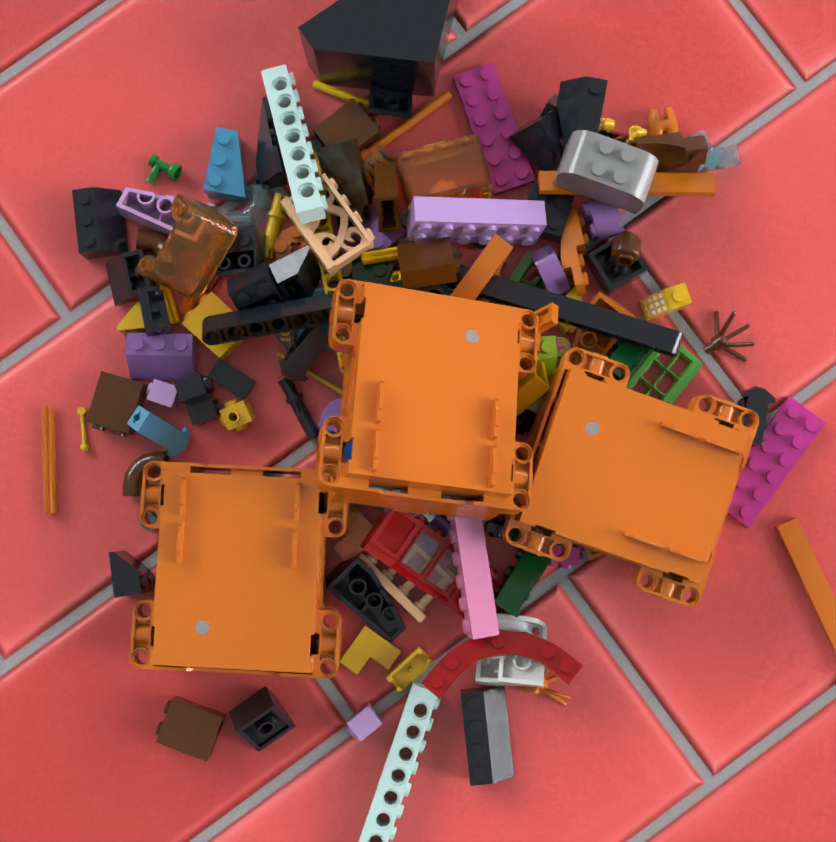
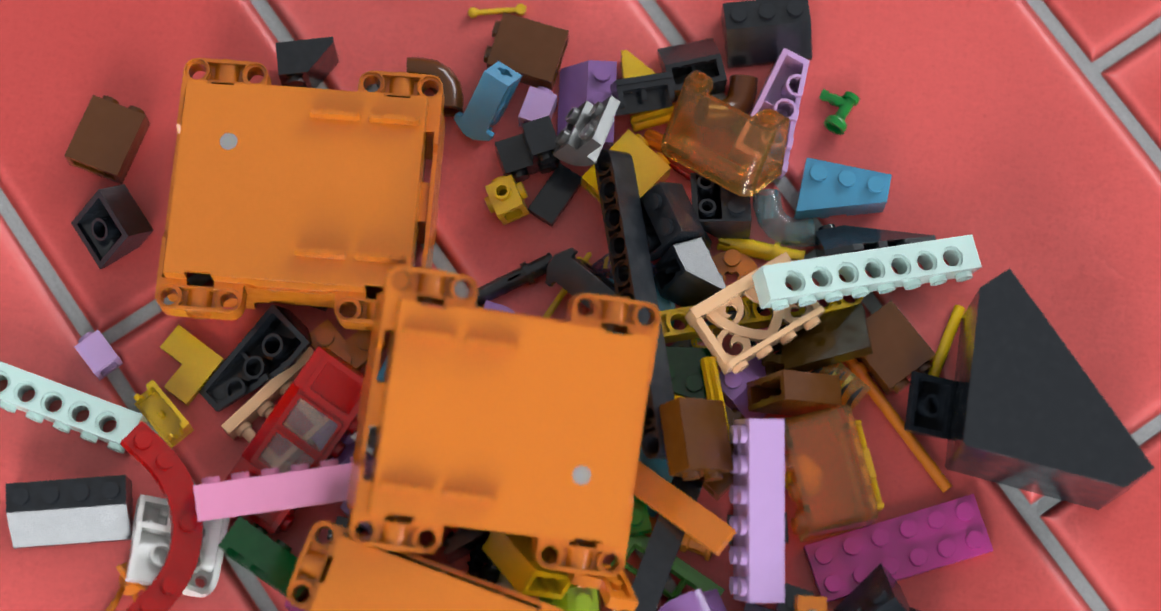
camera: 85 degrees right, 10 degrees down
none -> dark grey brick [553,95,620,167]

